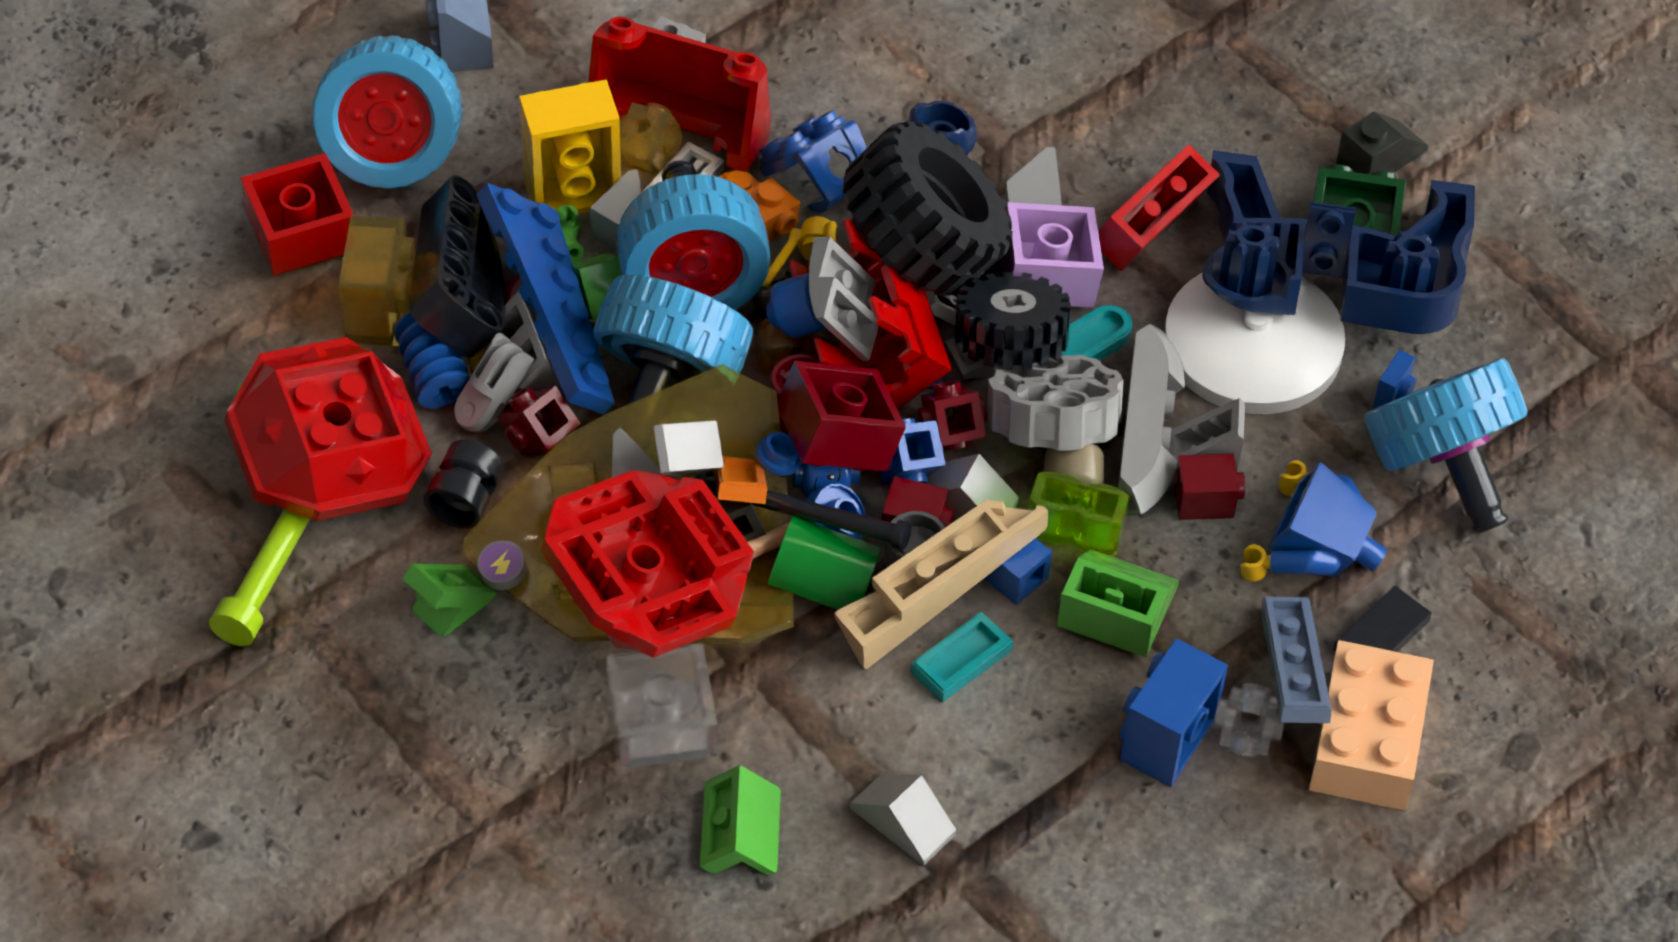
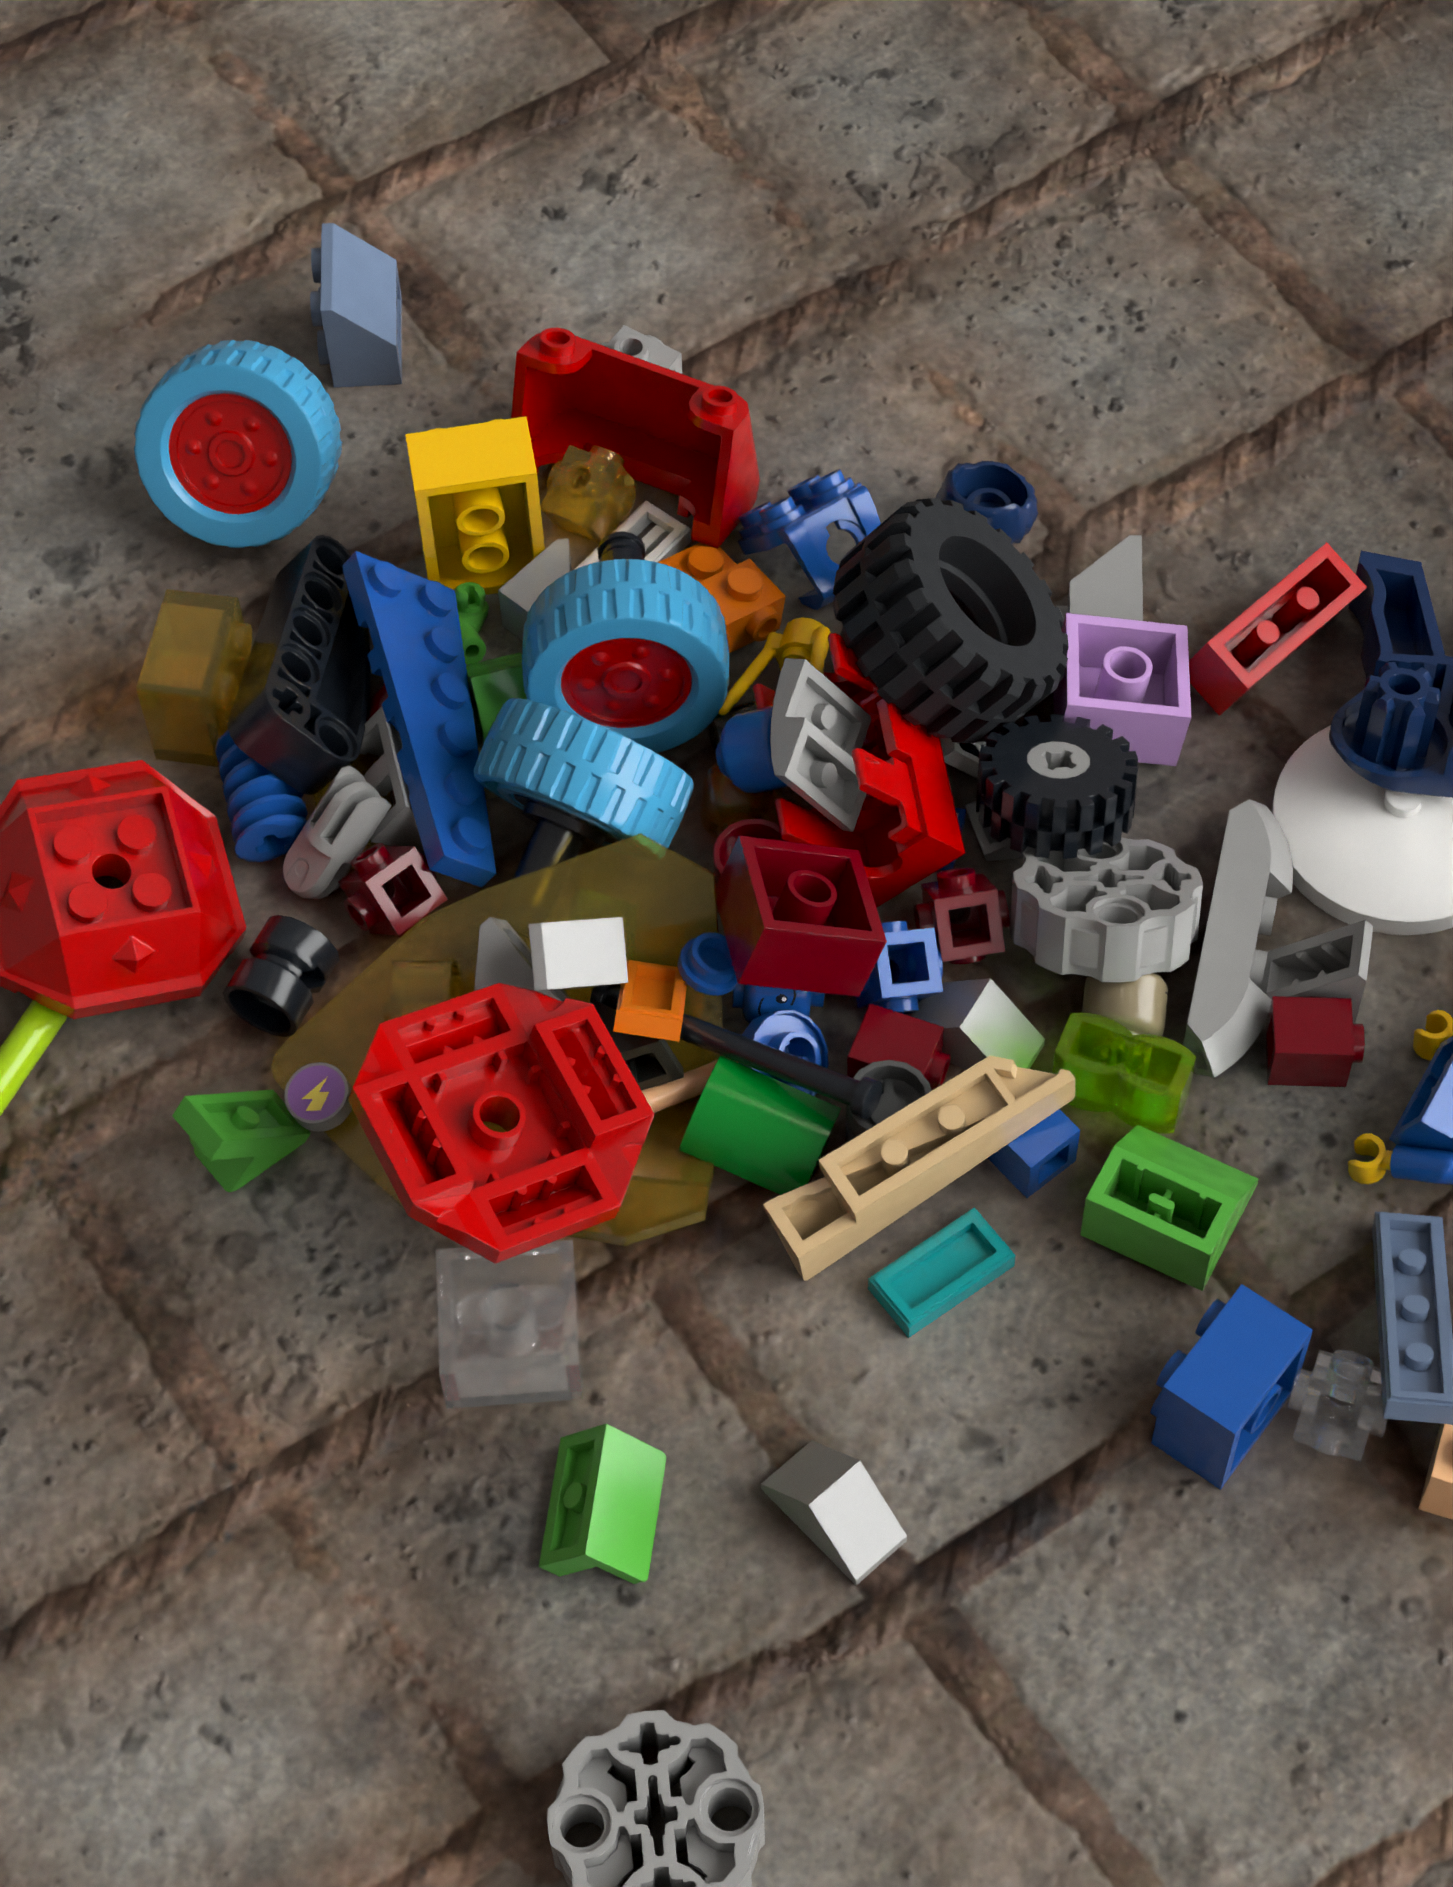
camera: 10 degrees right, 5 degrees up
red brick [240,153,358,276] -> none
teal tile [1062,305,1132,360] -> none

